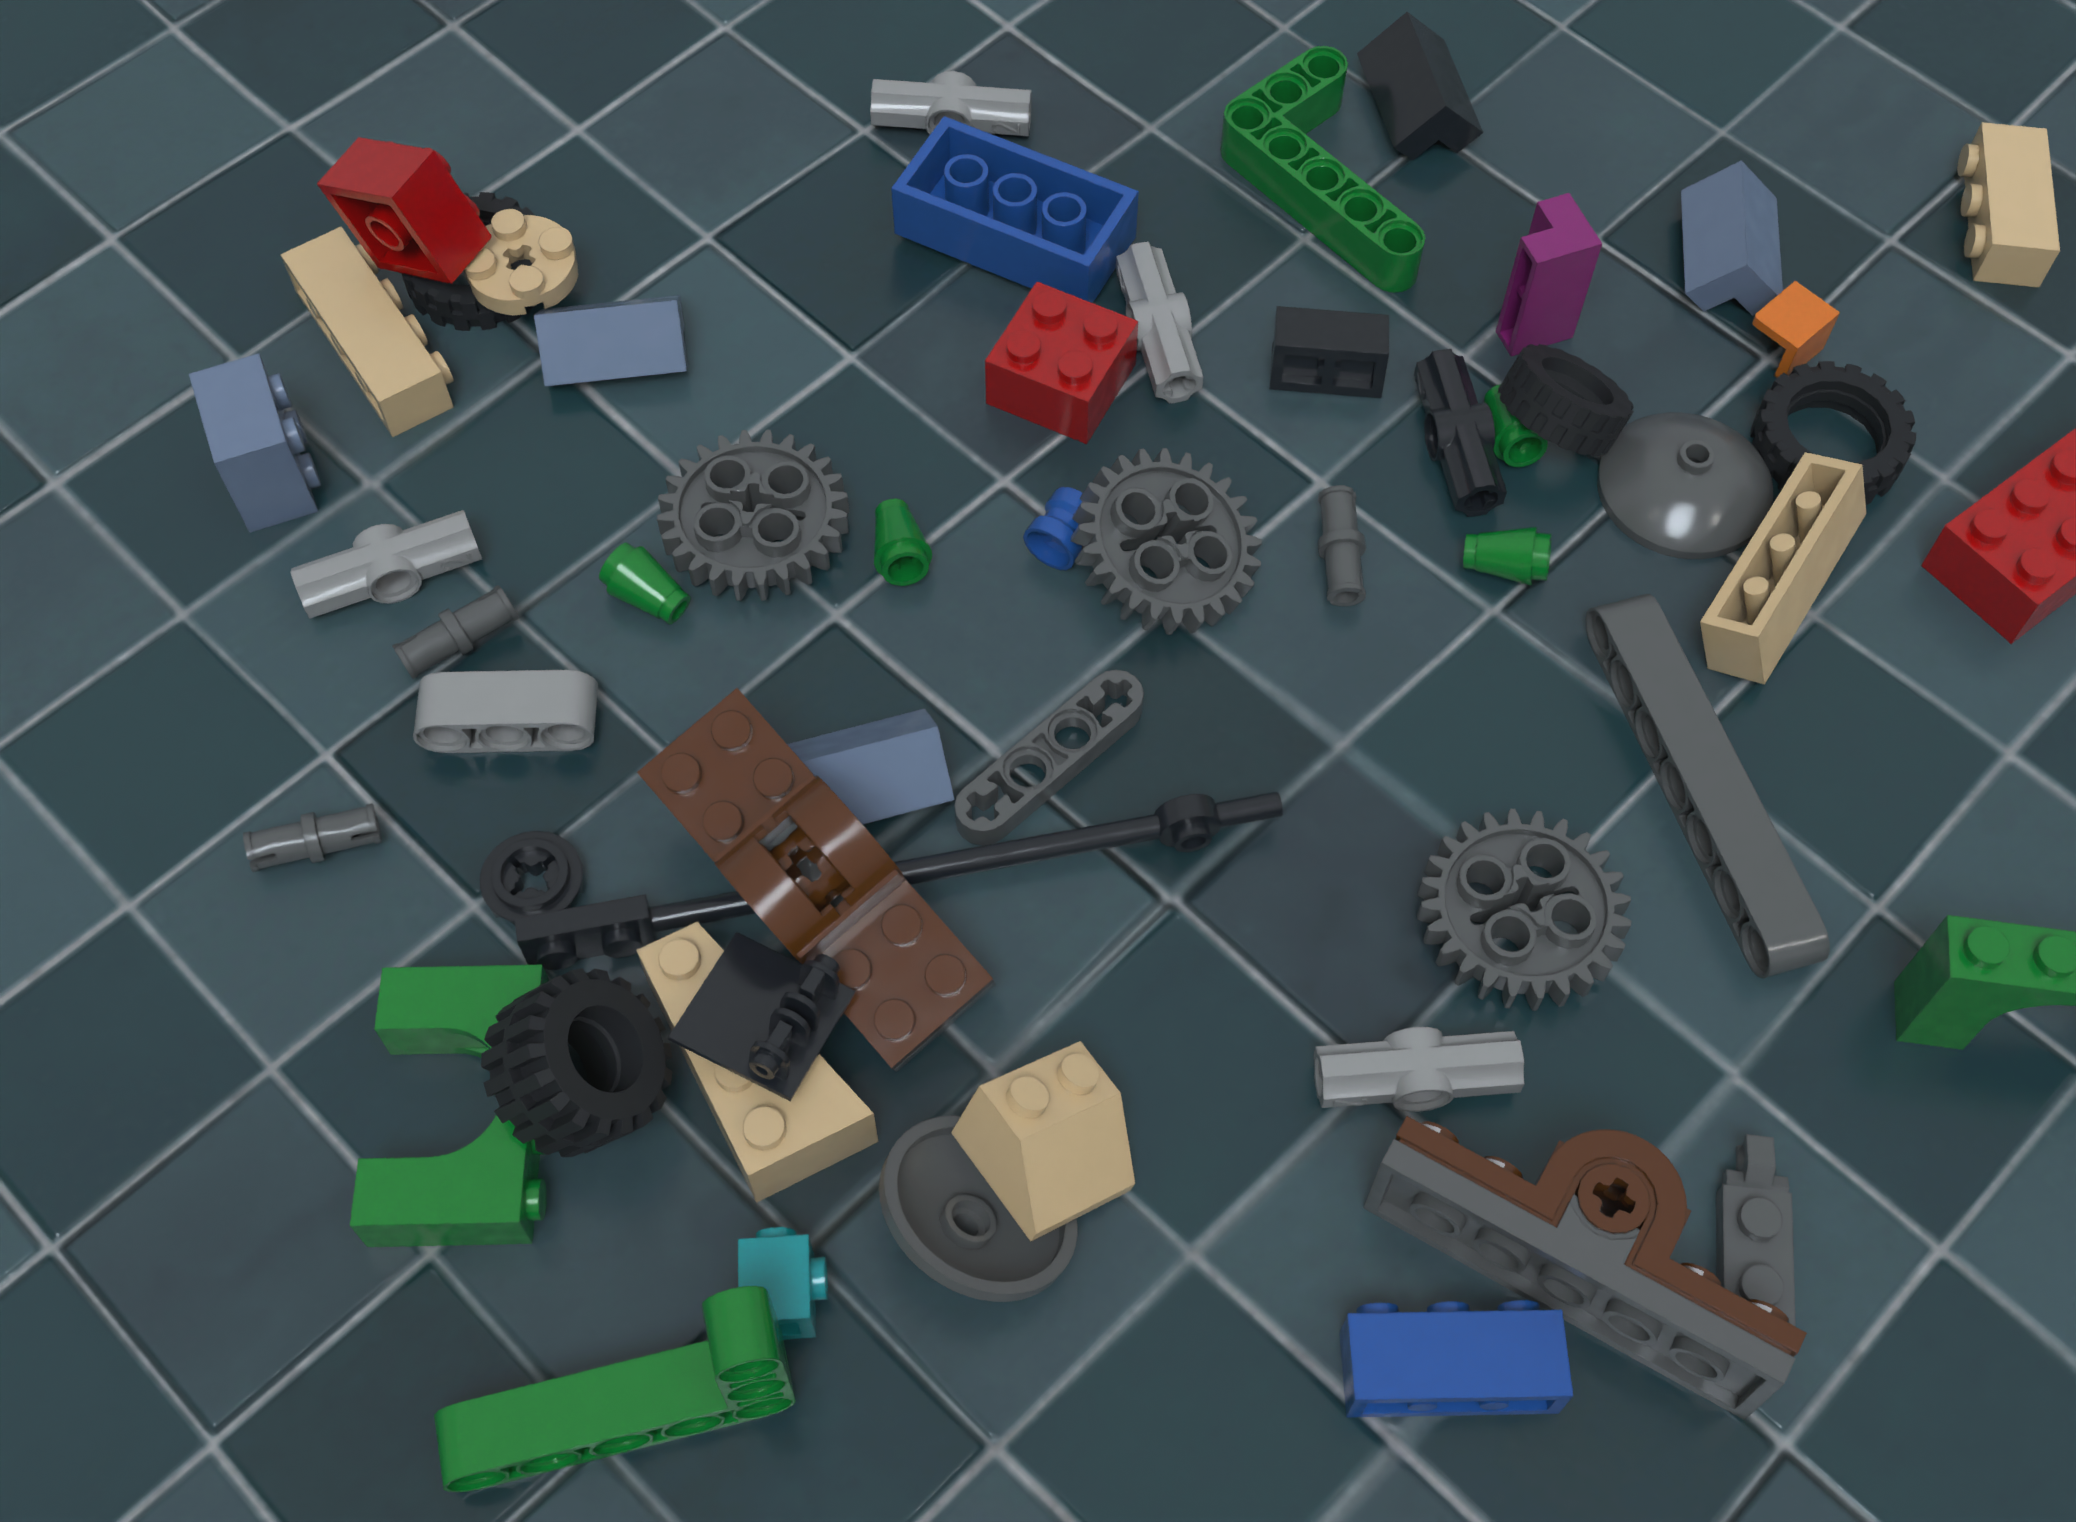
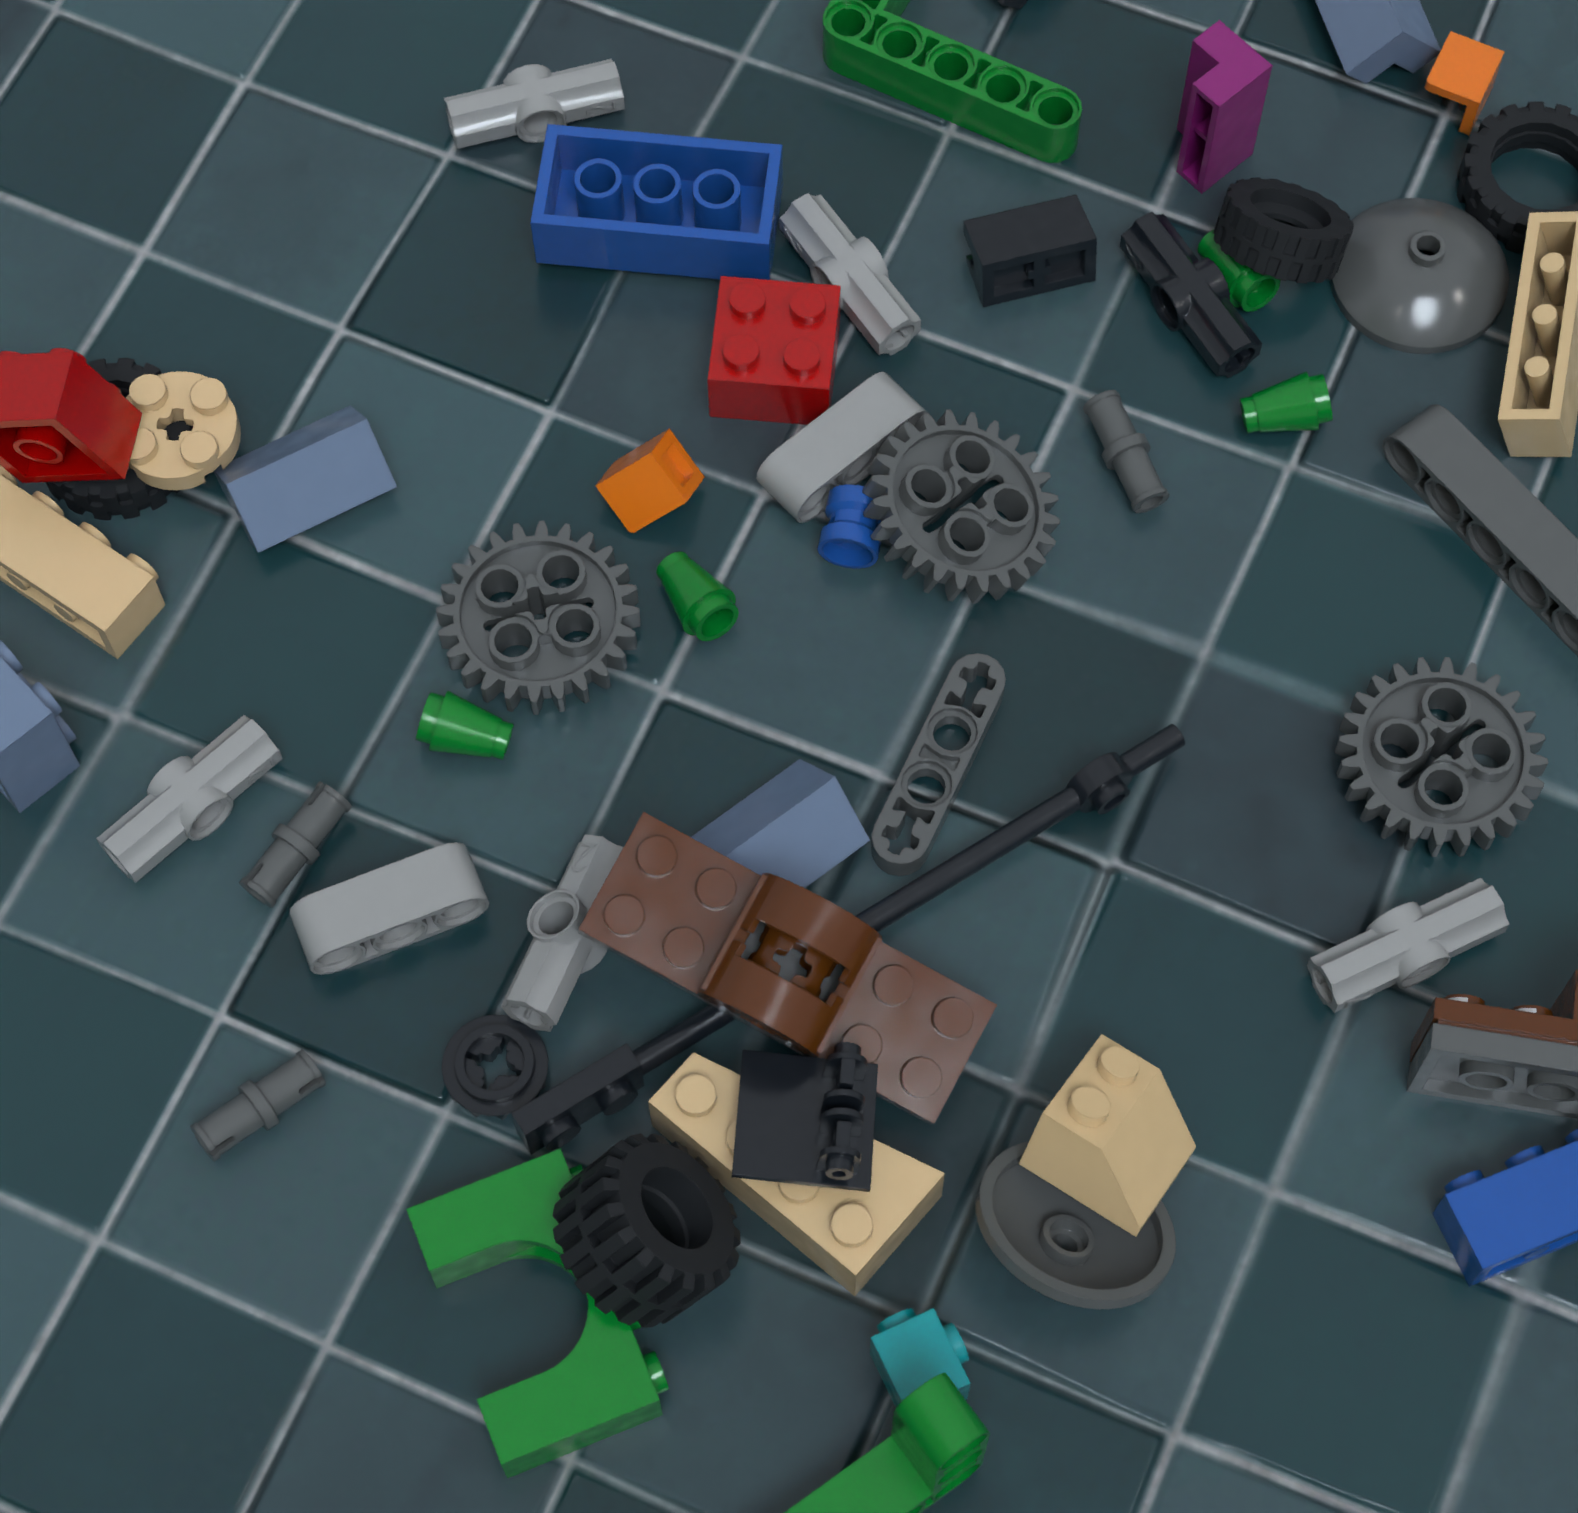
camera: 20 degrees left, 5 degrees up
none -> light grey piece [501,834,623,1032]
none -> orange panel [595,428,705,533]
none -> light grey beam [756,372,927,523]

